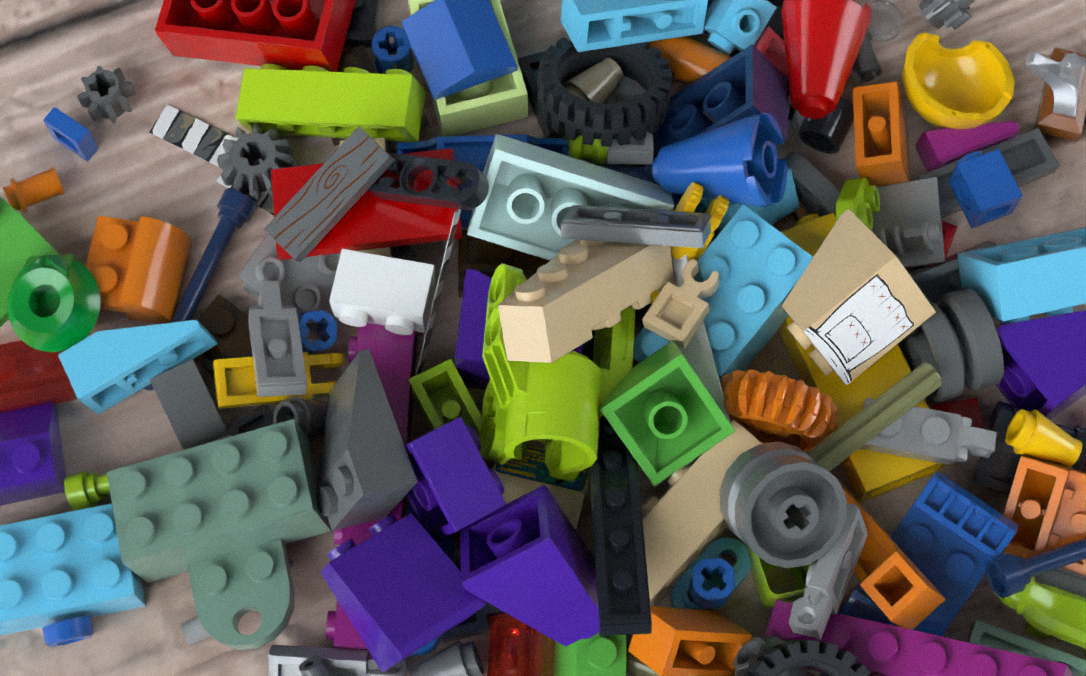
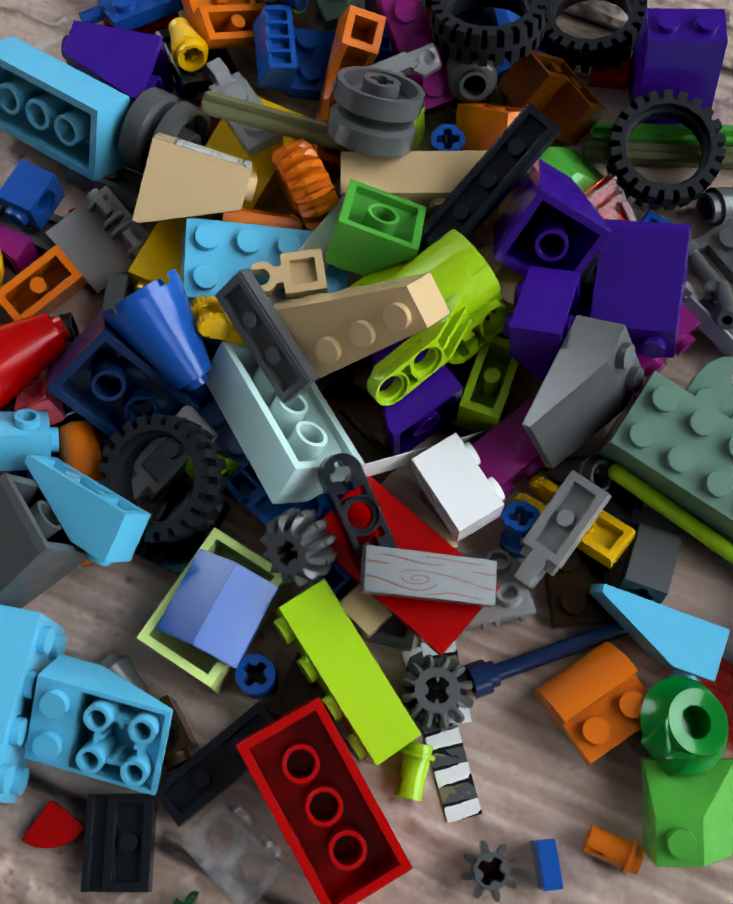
camera: 130 degrees left, 0 degrees up
dark tan cone [563,58,624,104] -> none
lime plate [836,177,880,230] -> none
none -> orange tile [216,207,303,230]
none -> dark grey gear [260,507,339,587]
none -> lime pin [394,741,436,802]

